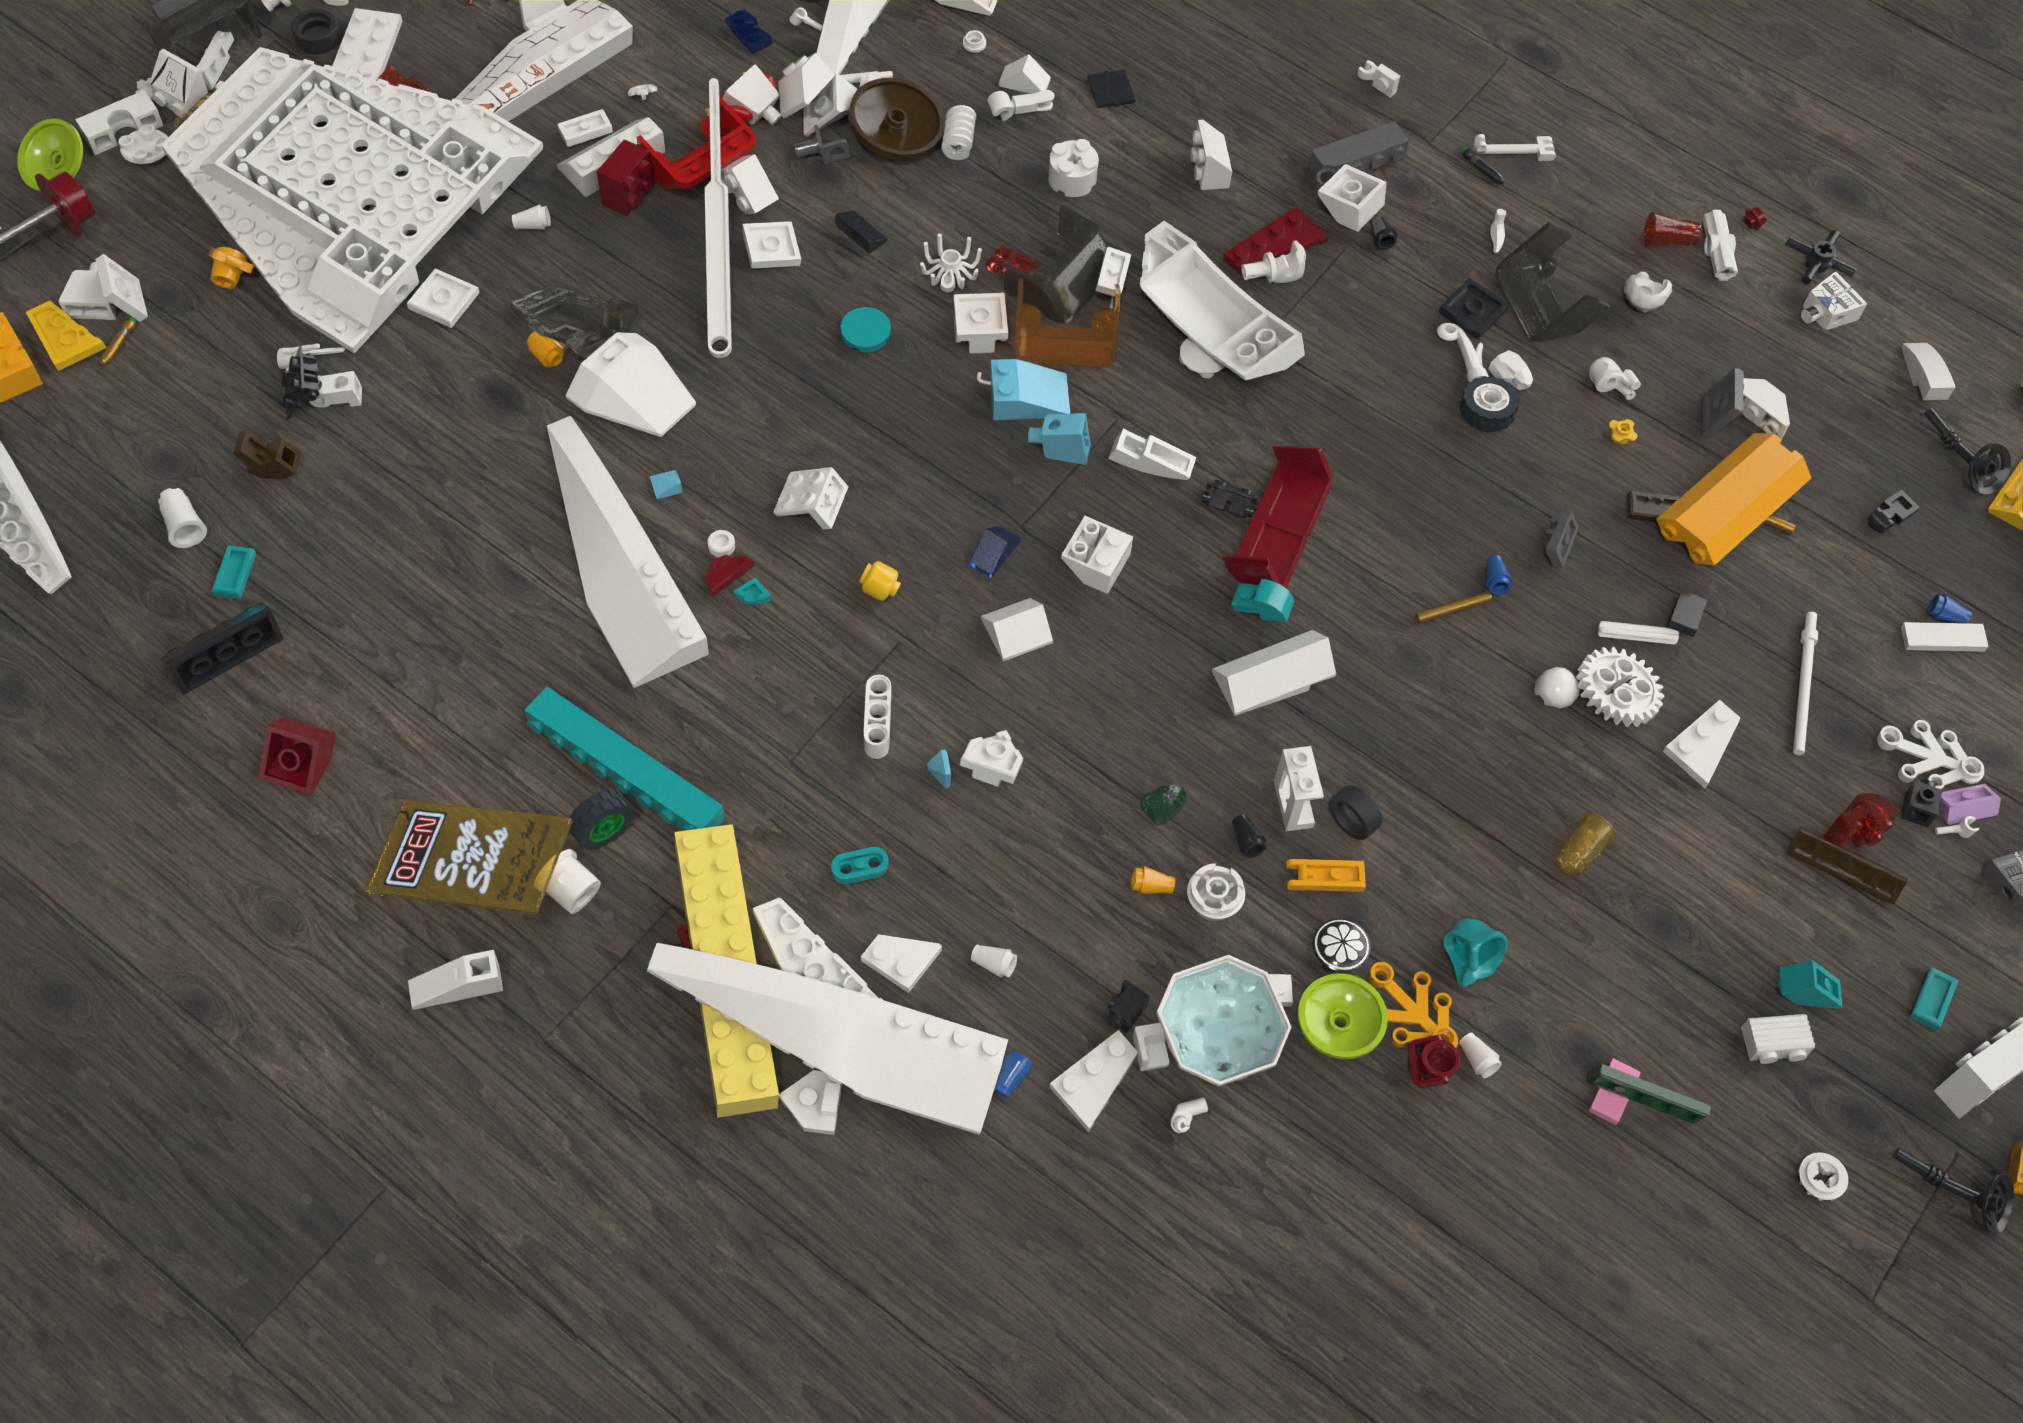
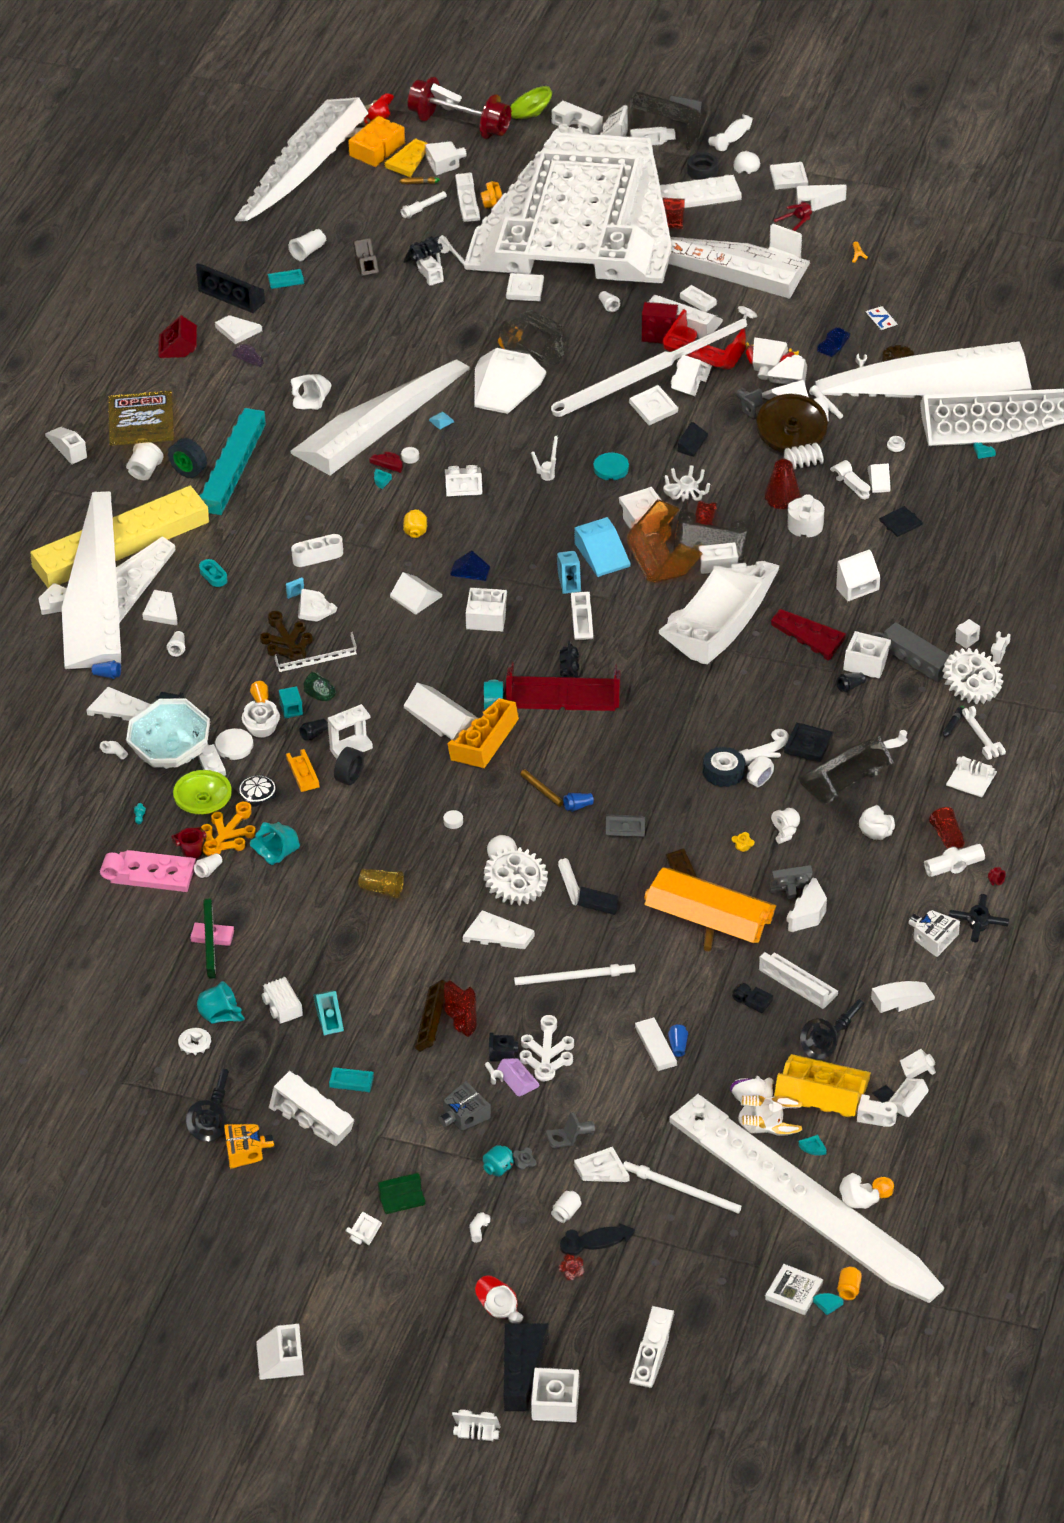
camera: 75 degrees right, 15 degrees down
white plate [95,254,148,322] -> none
white piece [1242,241,1306,283] -> none
none -> bright pink hinge [100,850,196,892]
none -> teal piece [134,803,146,824]
none -> teal piece [197,981,245,1024]
none -> white wing [215,316,262,344]
none -> white tile [215,728,254,760]
none -> clear purple plate [232,344,264,367]
none -> dark brown plant [260,611,313,661]
none -> white piece [275,632,357,672]
none -> teal brick [279,686,303,718]
none -> white piece [291,374,331,410]
none -> white pin [401,191,447,219]
none -> white tile [444,810,463,829]
none -> light orange wedge [447,698,519,768]
none -> white slope [455,173,480,222]
none -> white plant [531,436,558,481]
none -> white fence [759,952,838,1009]
none -> clear red cone [765,459,800,509]
none -> white gear [942,648,1003,704]
none -> white hinge [946,756,997,797]
none -> white plate [955,619,980,649]

